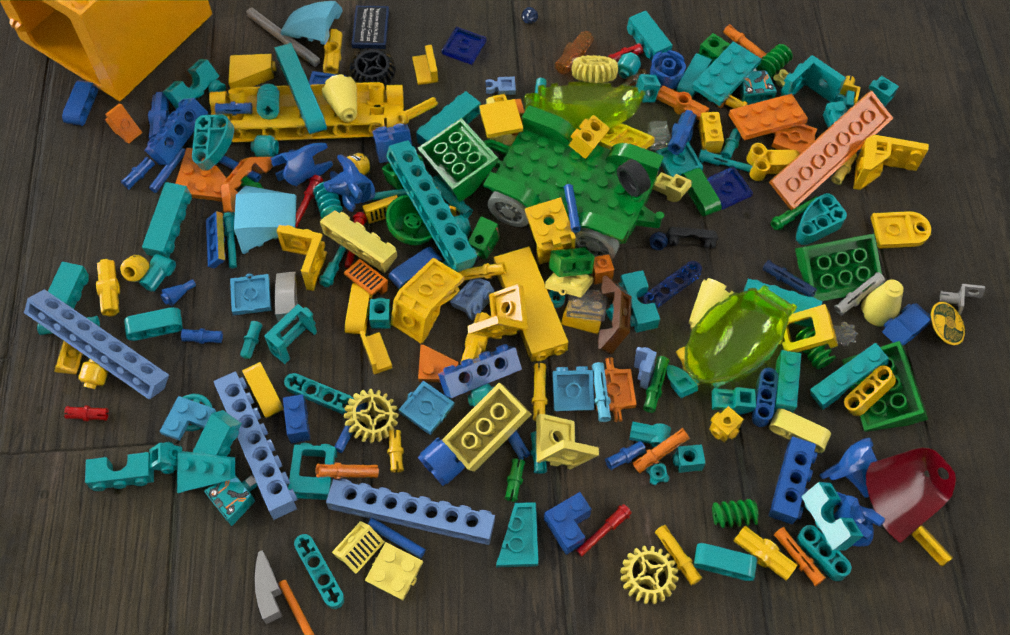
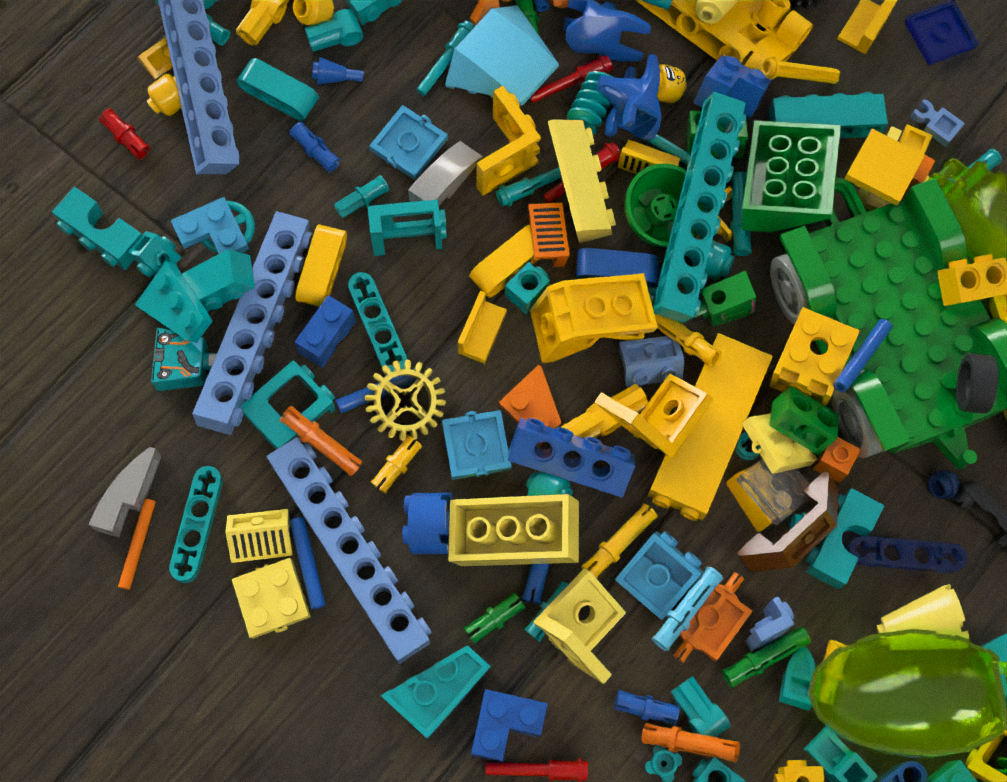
camera: 40 degrees right, 10 degrees up
blue plate [206,211,226,269] -> none

